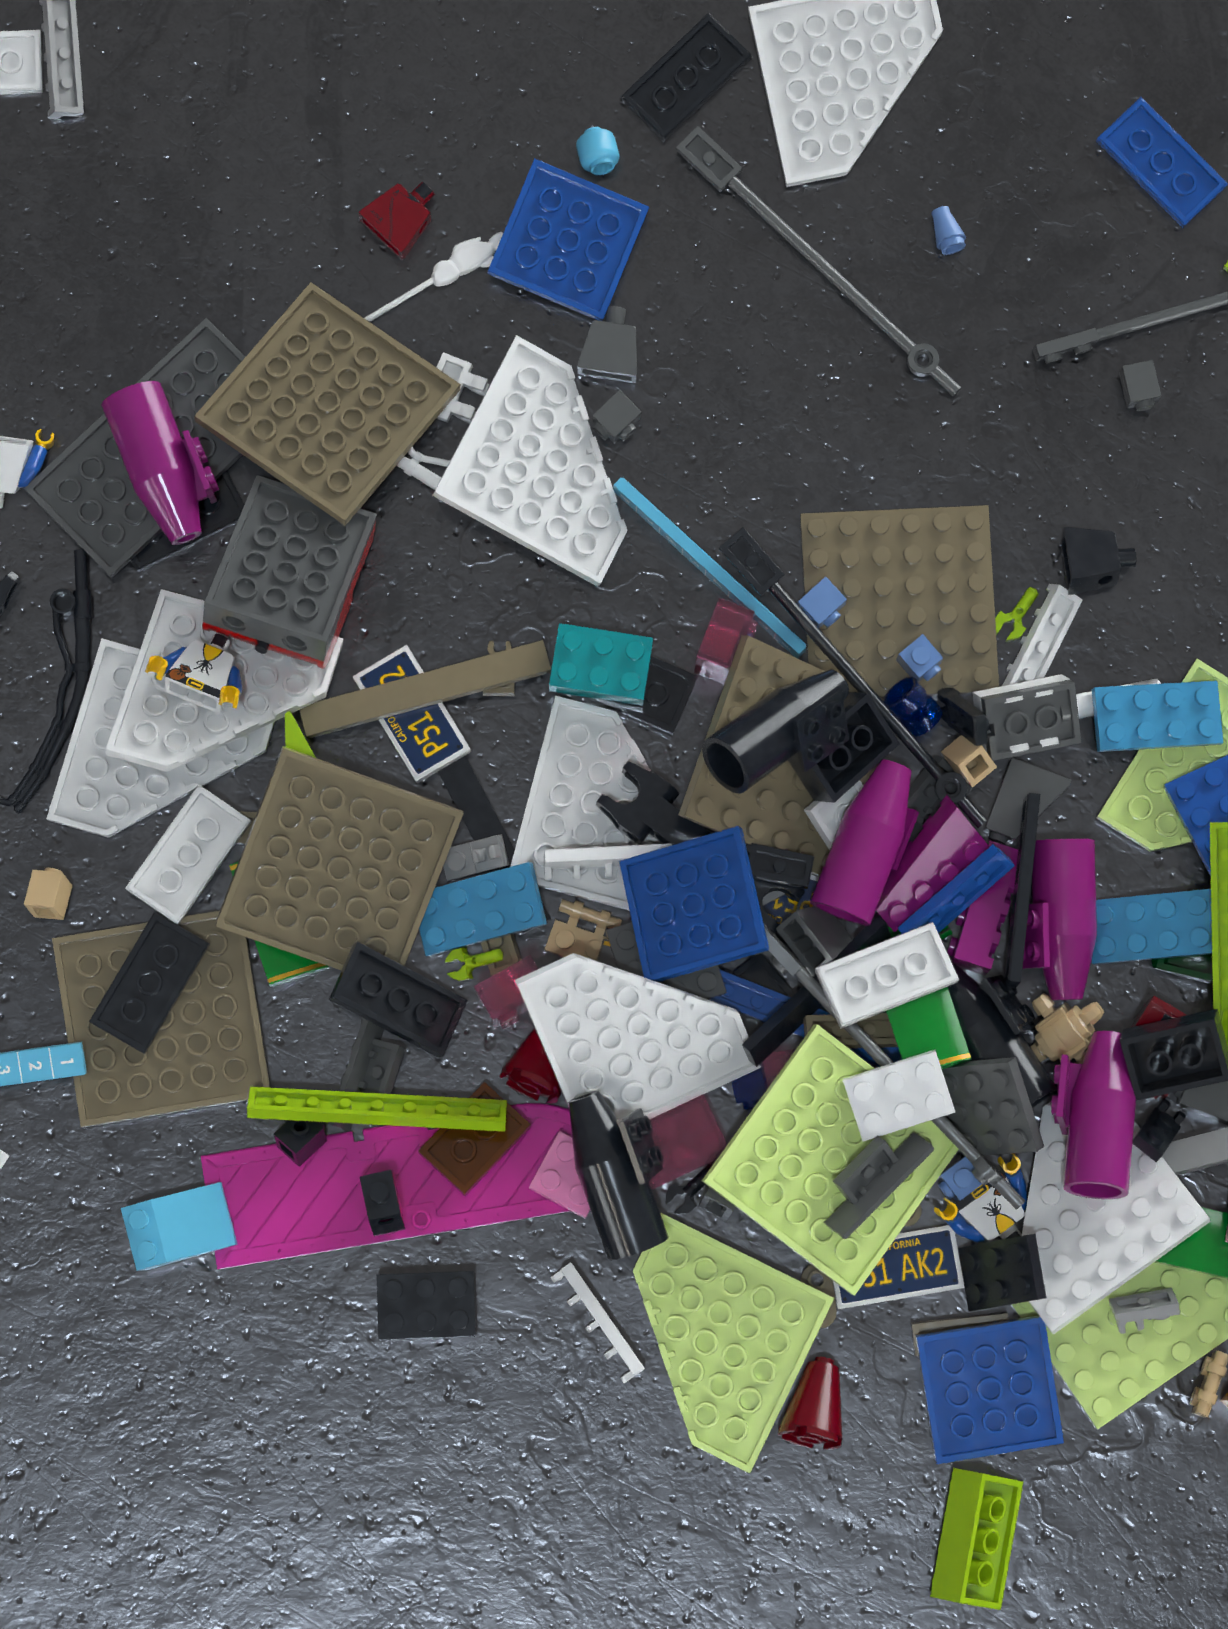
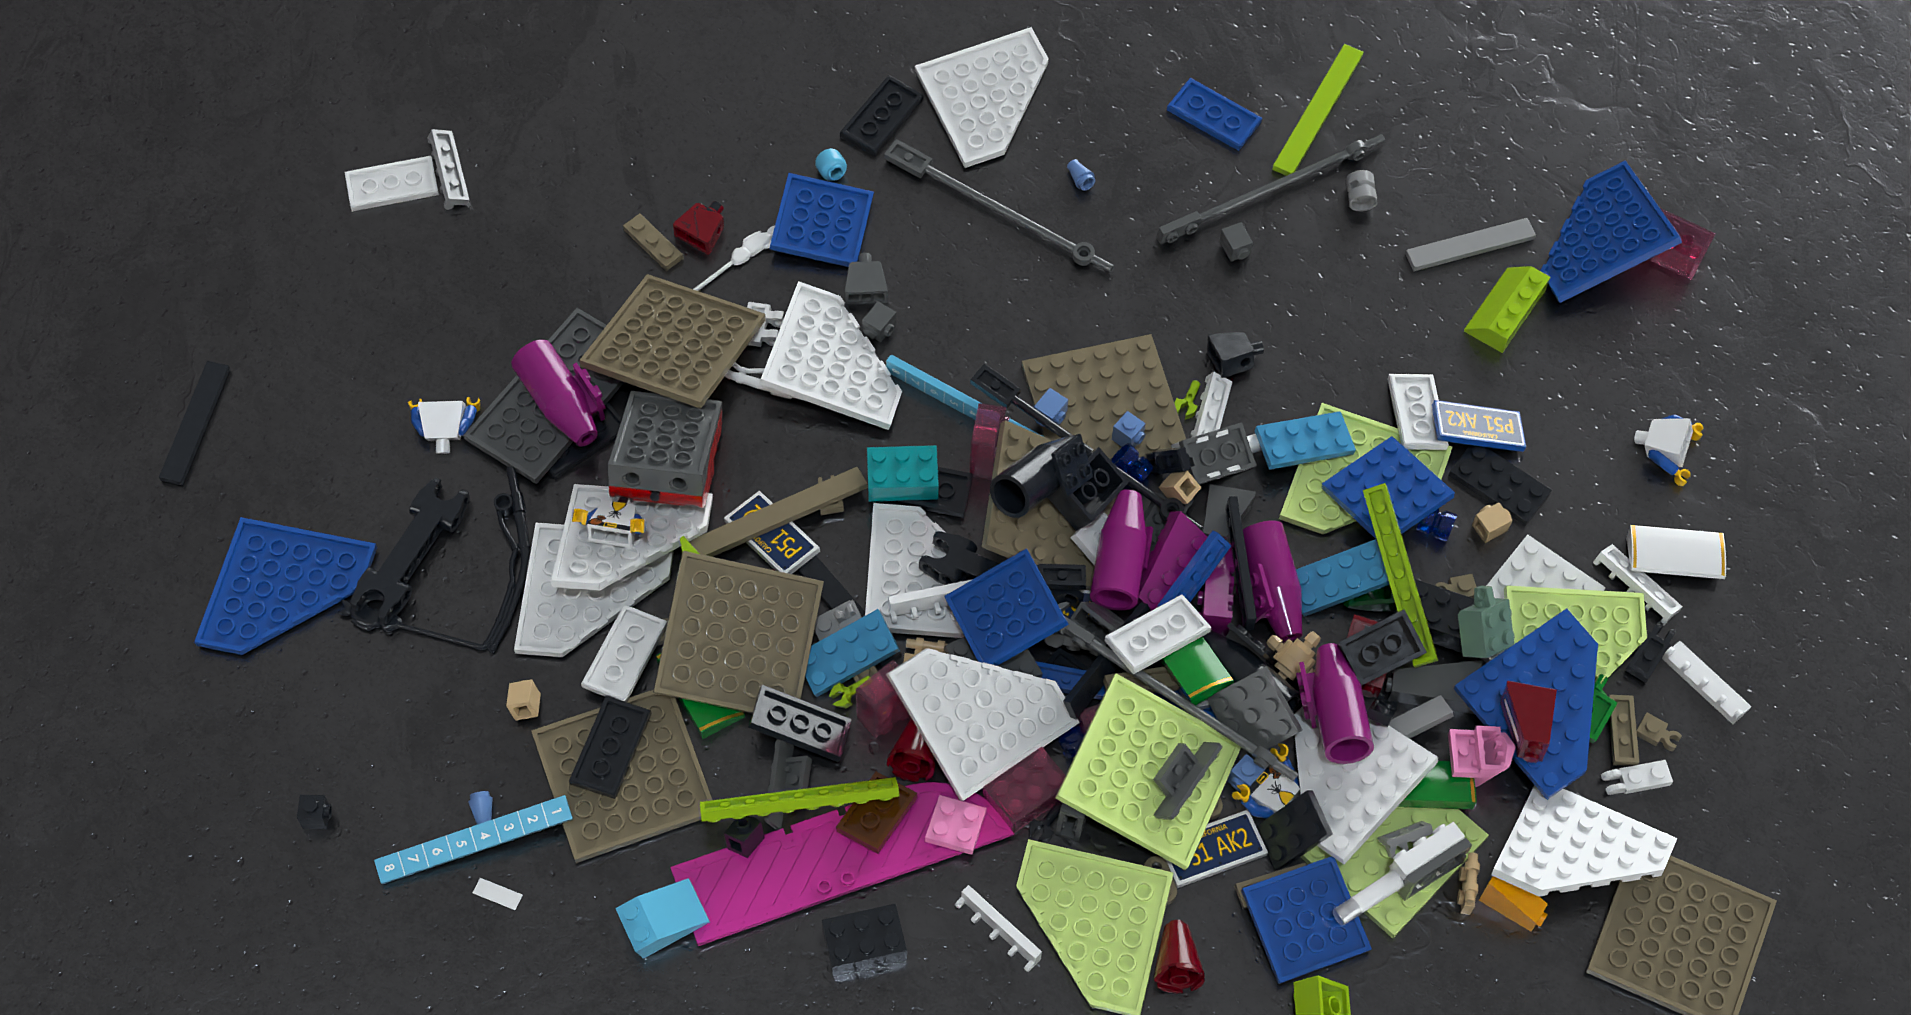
camera: 10 degrees left, 20 degrees down
black torso [360,1170,405,1237] -> none
black piece [569,1091,669,1260] -> none
white plate [843,1049,955,1142] -> none
none -> dark tan plate [623,213,683,271]
none -> piece [1333,822,1472,925]

